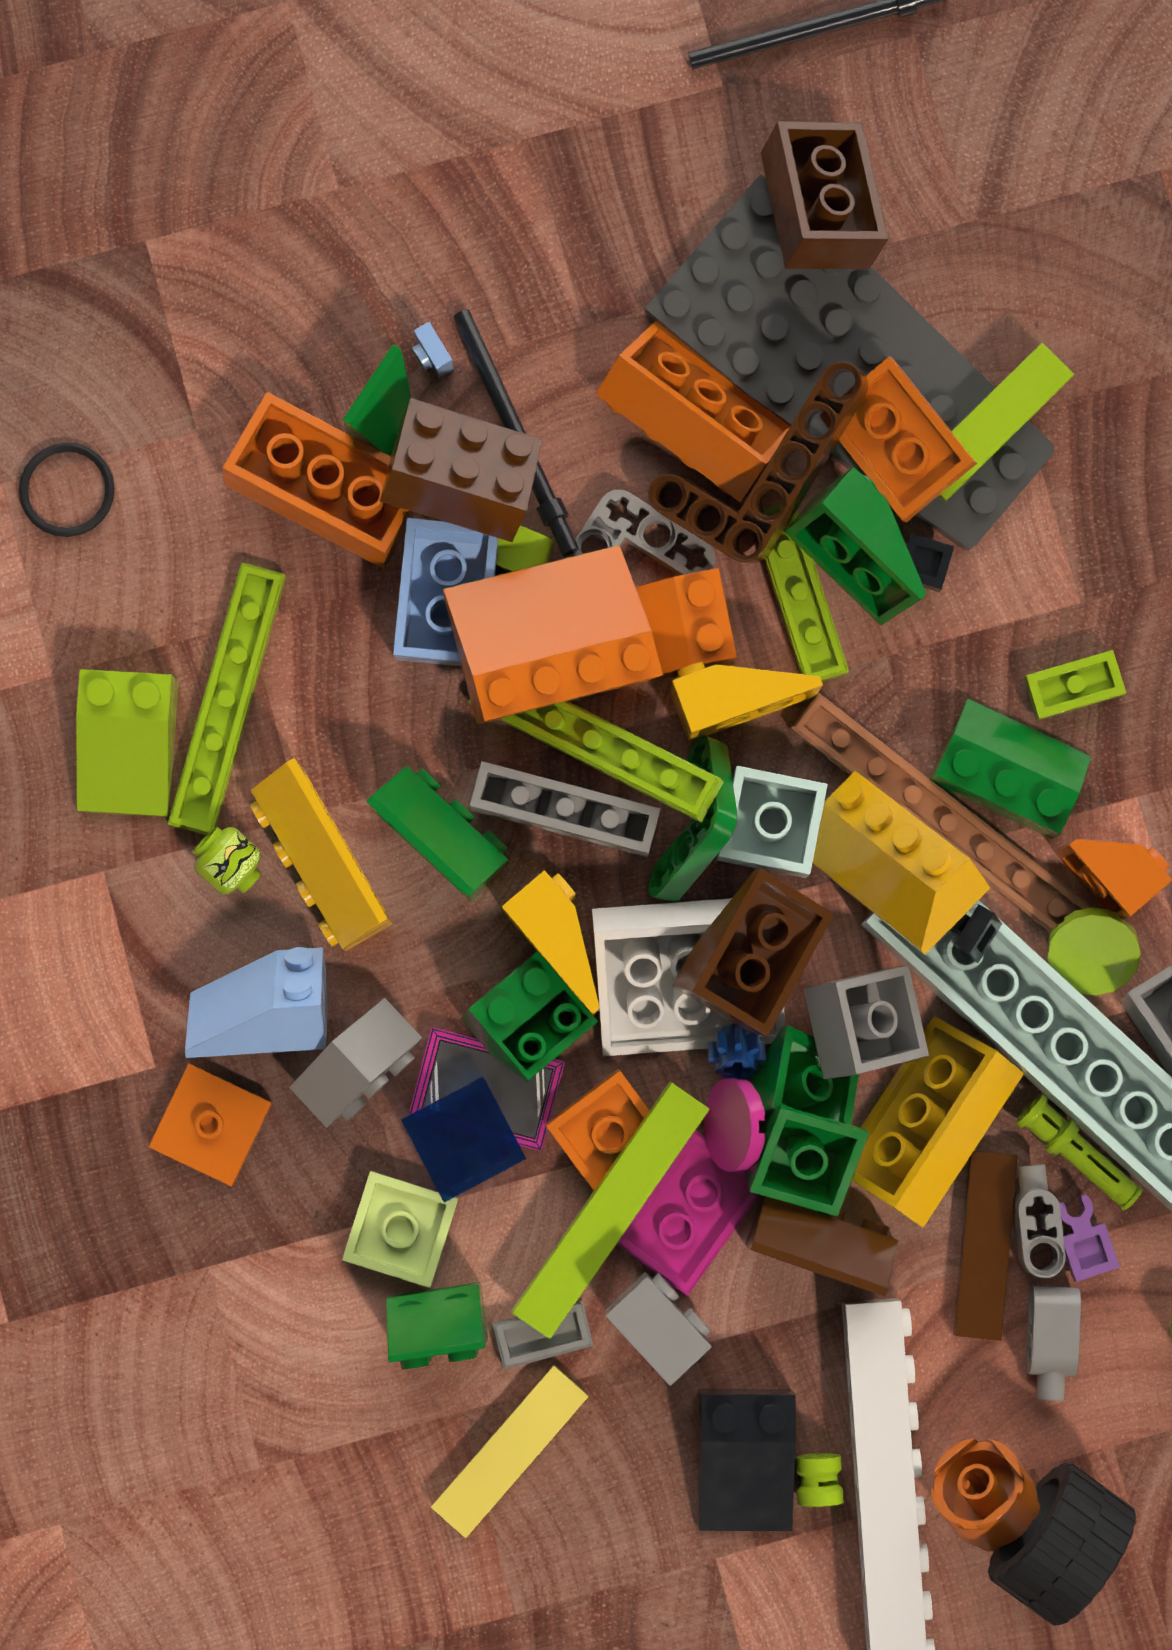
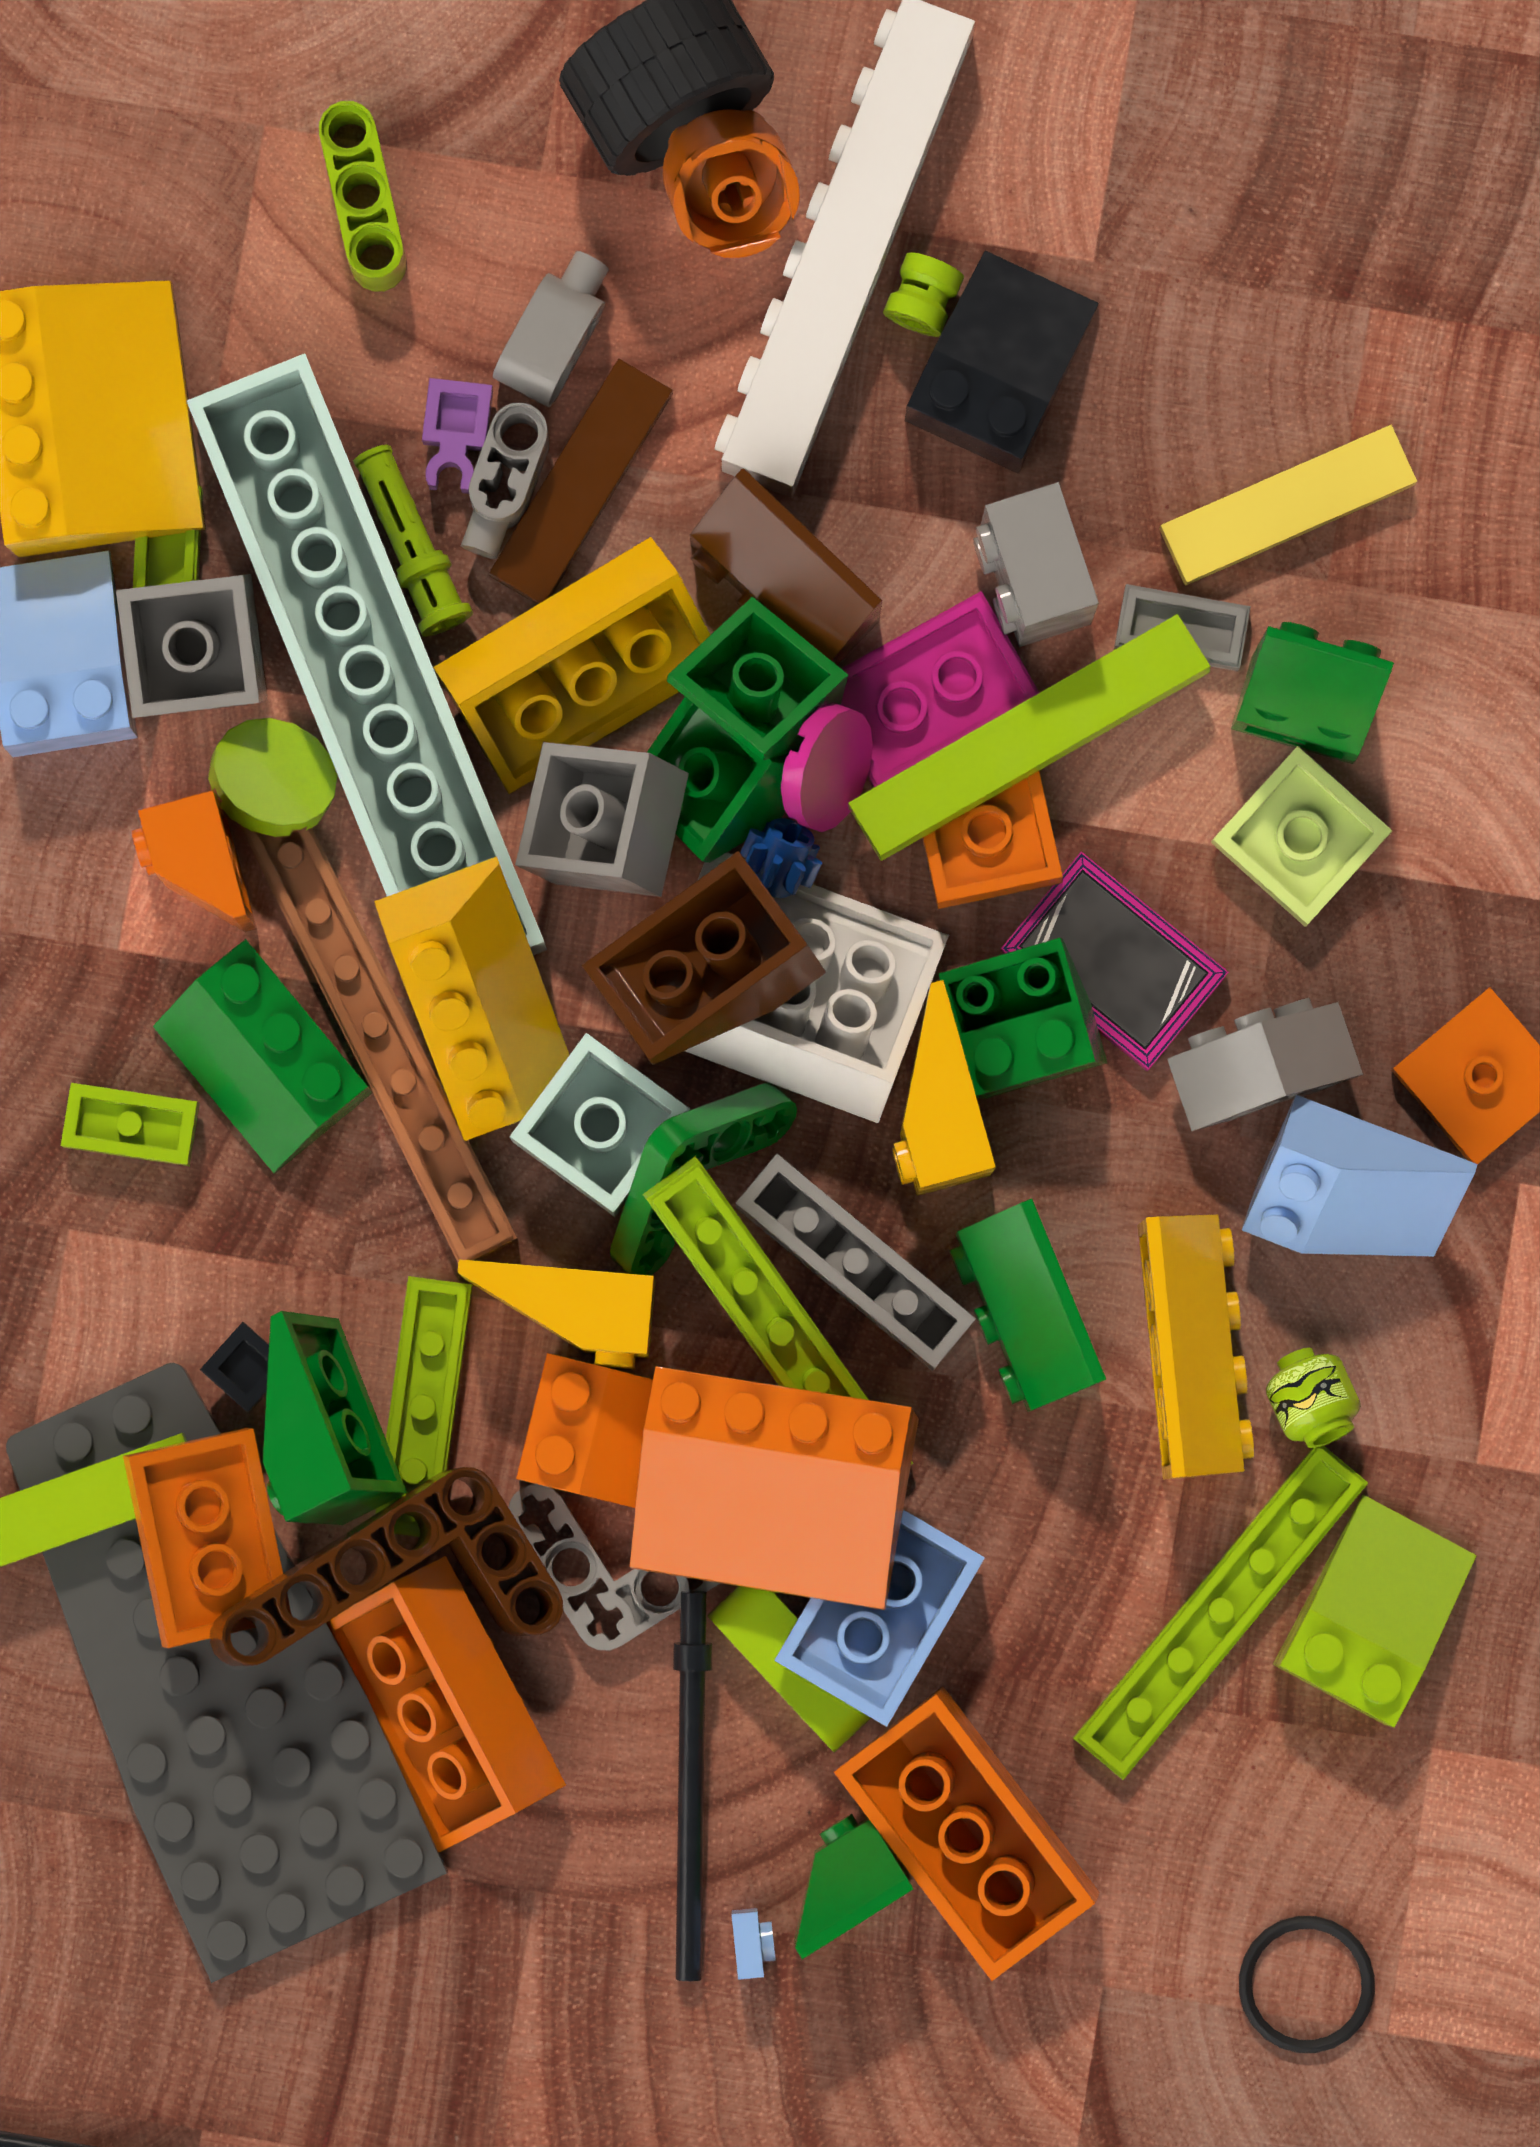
camera: 155 degrees left, 0 degrees up
reddish brown brick [380,398,543,542] -> none
clear blue plate [401,1076,527,1203] -> none
reddish brown brick [761,121,888,269] -> none
black tile [950,904,1002,963] -> none

